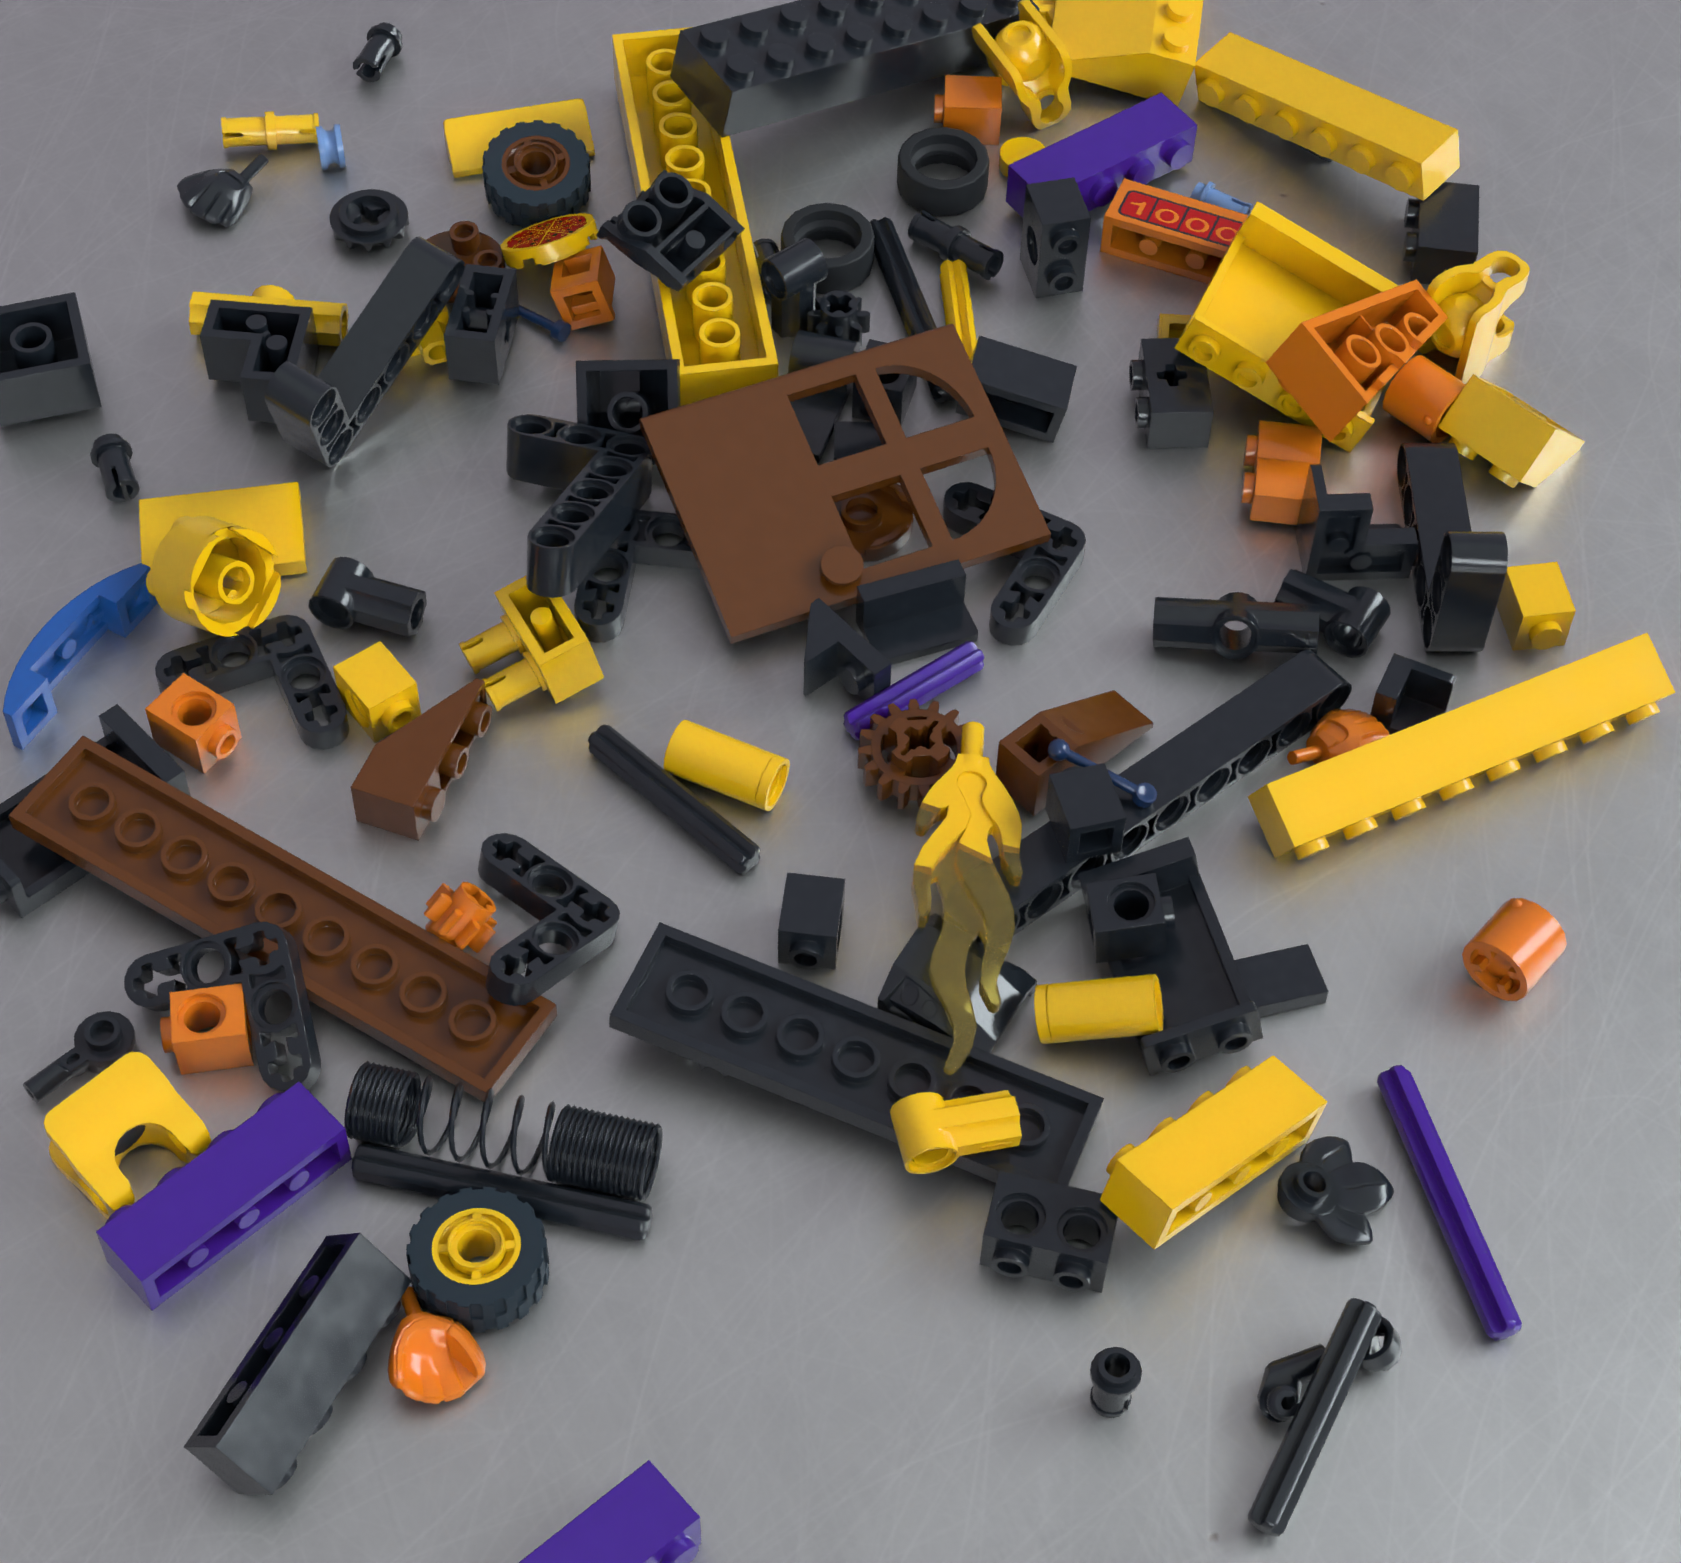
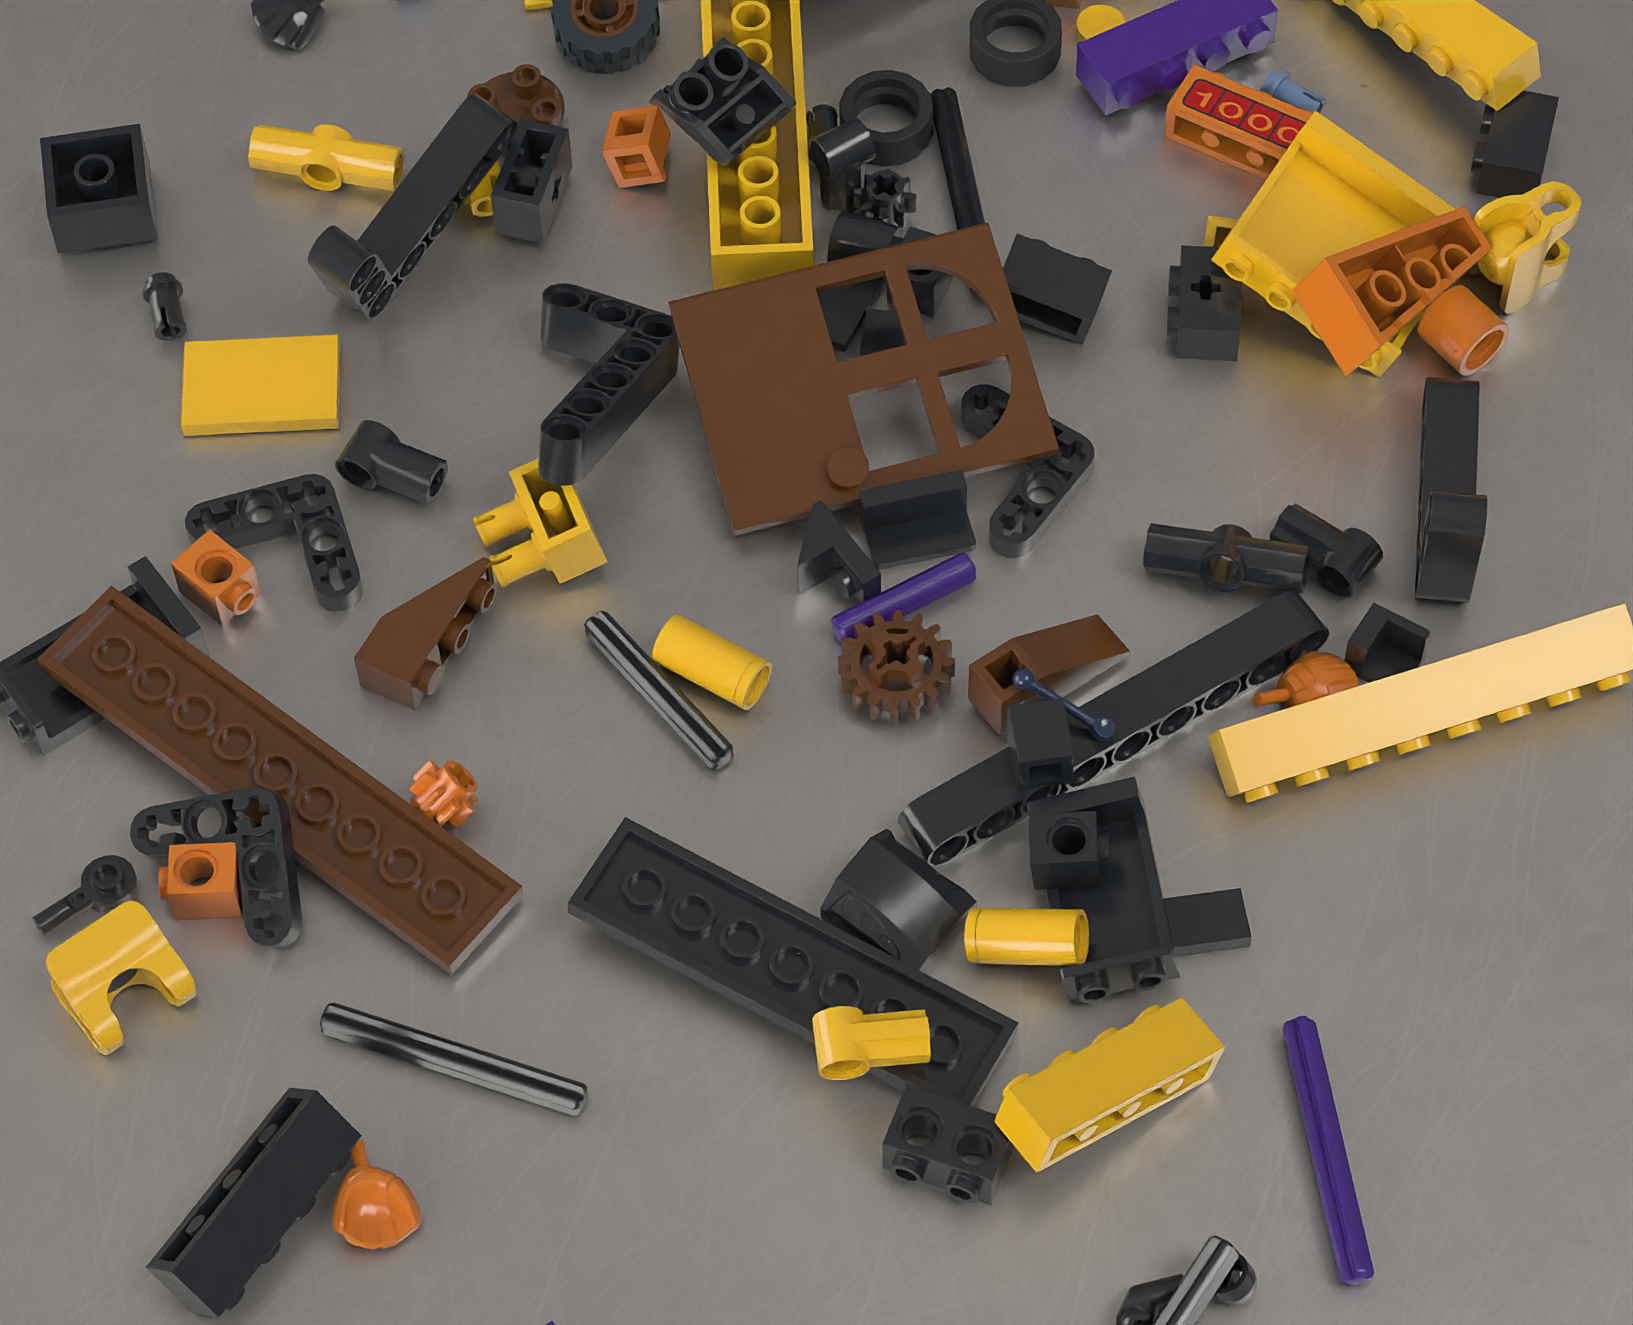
camera: 10 degrees right, 5 degrees up
blue slope [3,563,158,750] -> none
dark purple brick [96,1082,352,1311] -> none
yellow brick [146,516,281,637] -> none
black brick [200,299,320,423] -> none
black gear [329,189,409,252] -> none
yellow brick [333,641,421,743] -> none
black piece [344,1061,663,1202] -> none
black wheel [406,1187,549,1333] -> none
black beam [478,833,620,1006] -> none
yellow tile [500,213,598,269] -> none
dark blue piece [519,304,571,342] -> none
black beam [574,510,700,643] -> none
black slope [576,359,681,465] -> none
black brick [778,873,845,970] -> none
reddish brown tile [835,483,914,562] -> none
black pin [908,210,1004,280] -> none
clear yellow piece [911,721,1023,1075] -> none
yellow axle [939,259,977,359] -> none
black brick [1020,177,1091,298] -> none
black pin [1090,1347,1142,1418] -> none
orange brick [1241,420,1322,525] -> none
black plate [1277,1136,1394,1245] -> none
black panel [1295,464,1418,581] -> none
yellow slope [1438,374,1585,488] -> none
orange piece [1462,898,1567,1001] -> none
yellow brick [1497,562,1576,651] -> none

